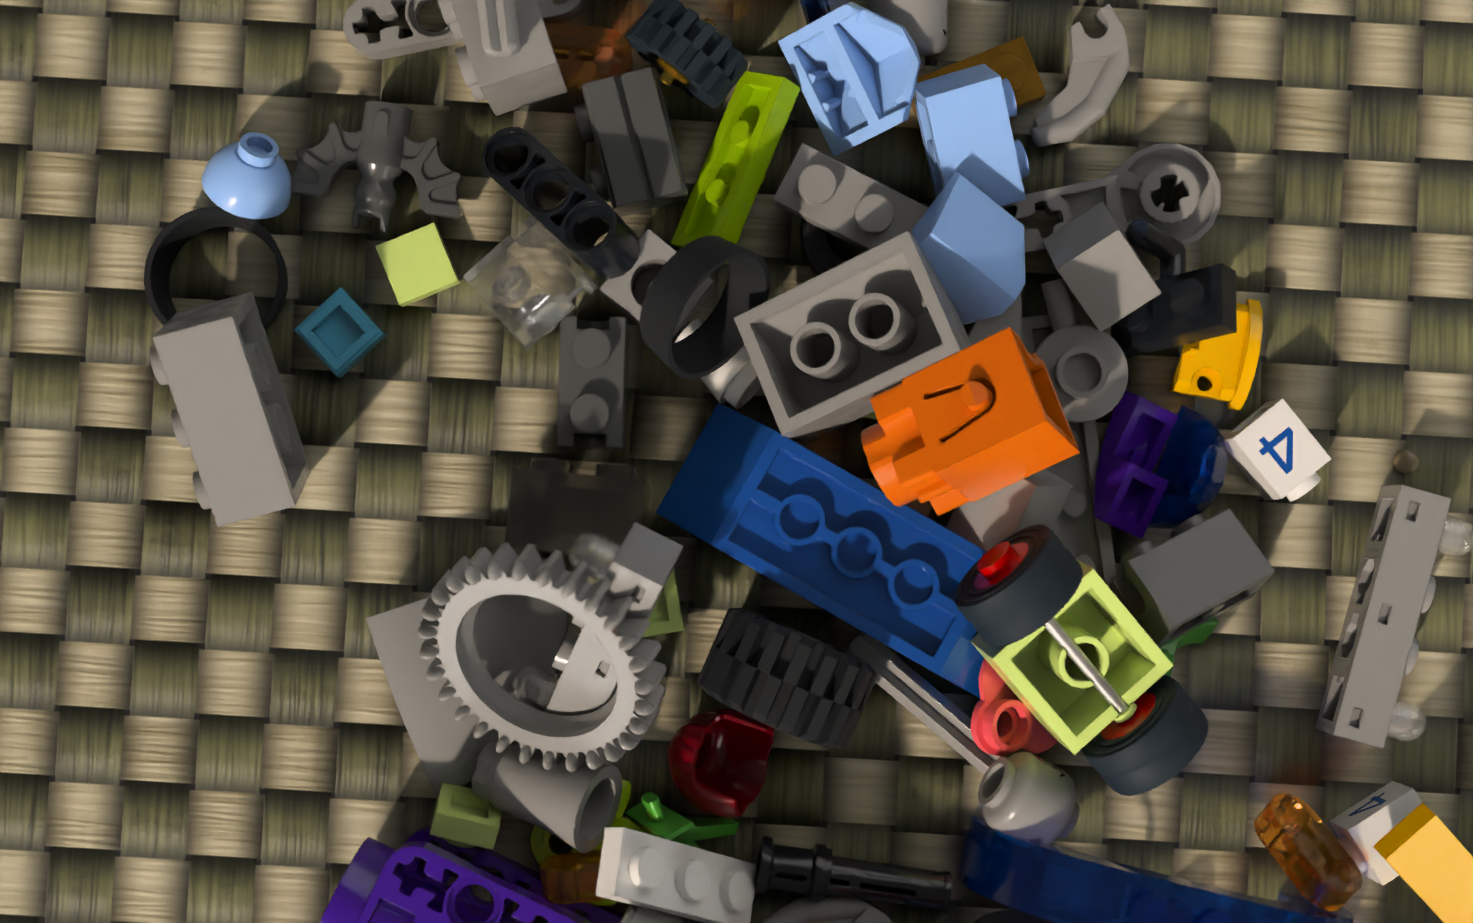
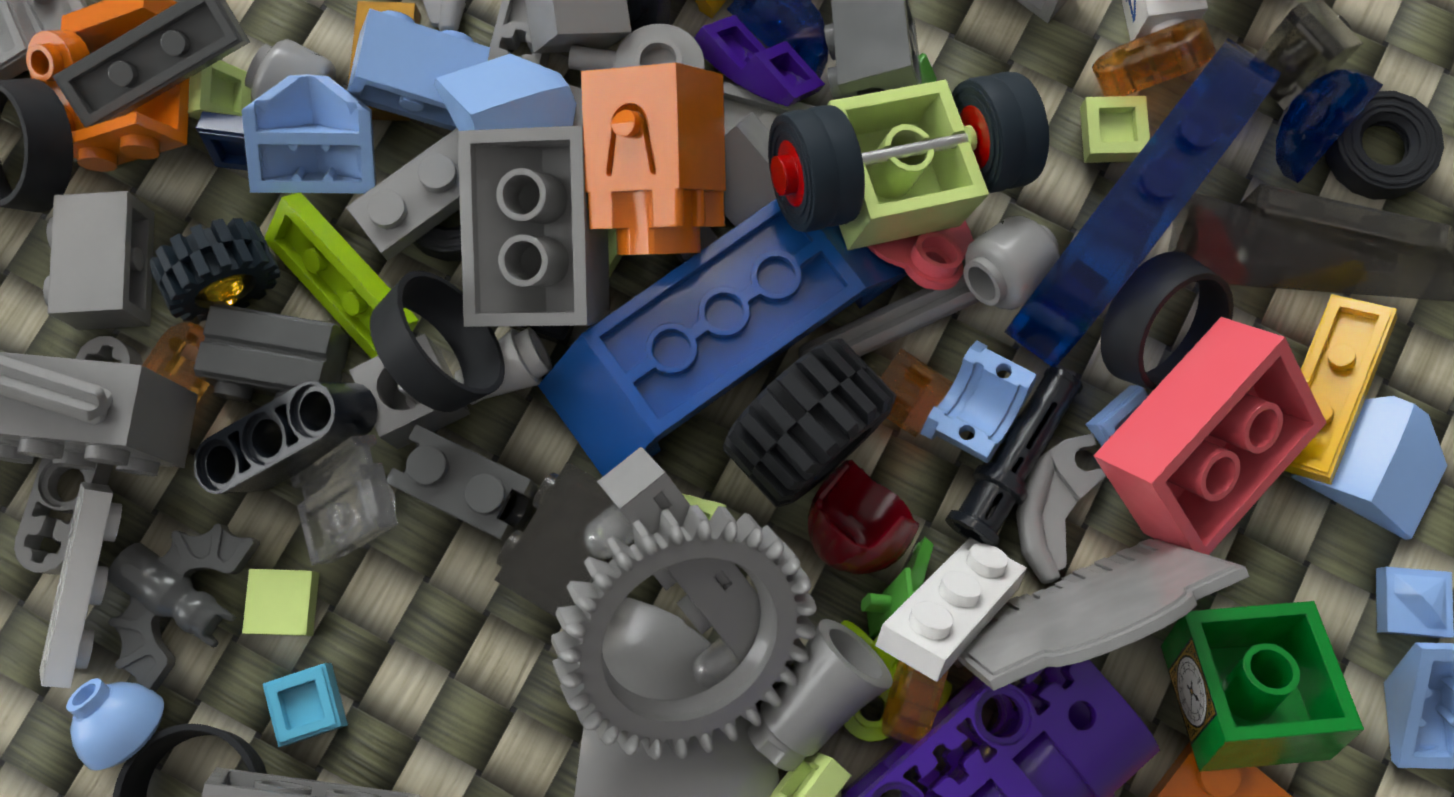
camera: 60 degrees left, 10 degrees down
none -> white plate [39,482,122,688]
none -> clear orange tile [880,348,953,437]
none -> light blue piece [920,341,1037,463]
none -> yellowish green plate [1080,96,1151,163]

